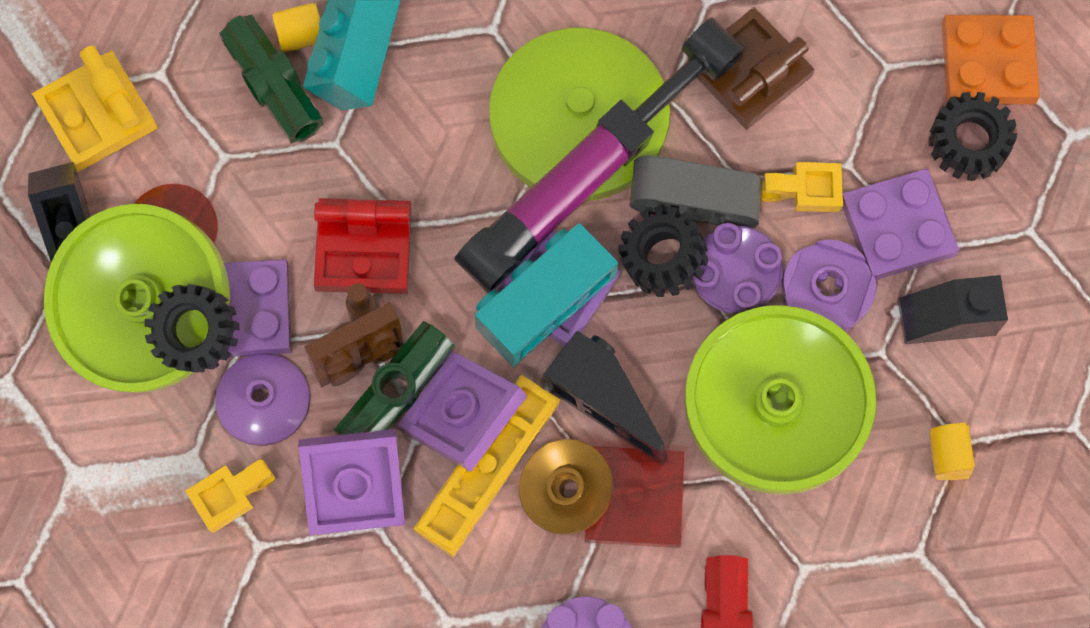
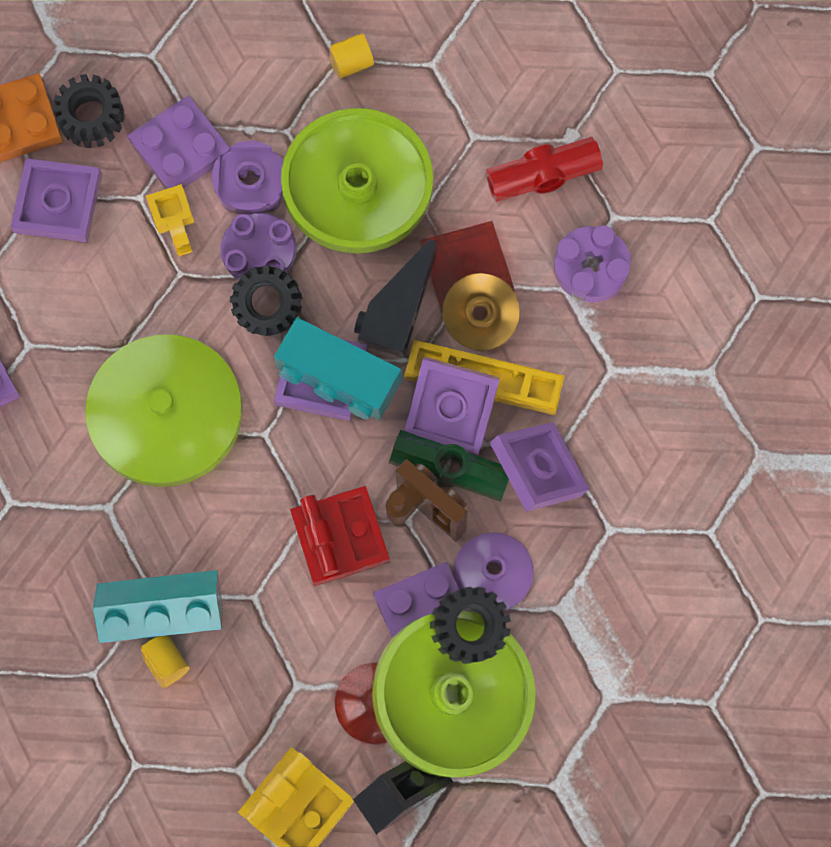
camera: 105 degrees left, 0 degrees up
yellow plate [185,459,277,534] -> none
dark green piece [219,14,324,144] -> none
black piece [454,17,745,294] -> none
dark grey beam [629,156,763,228] -> none
reddish brown plate [688,7,815,130] -> none
black slope [898,275,1008,344] -> none
none -> medium lavender plate [11,158,102,243]

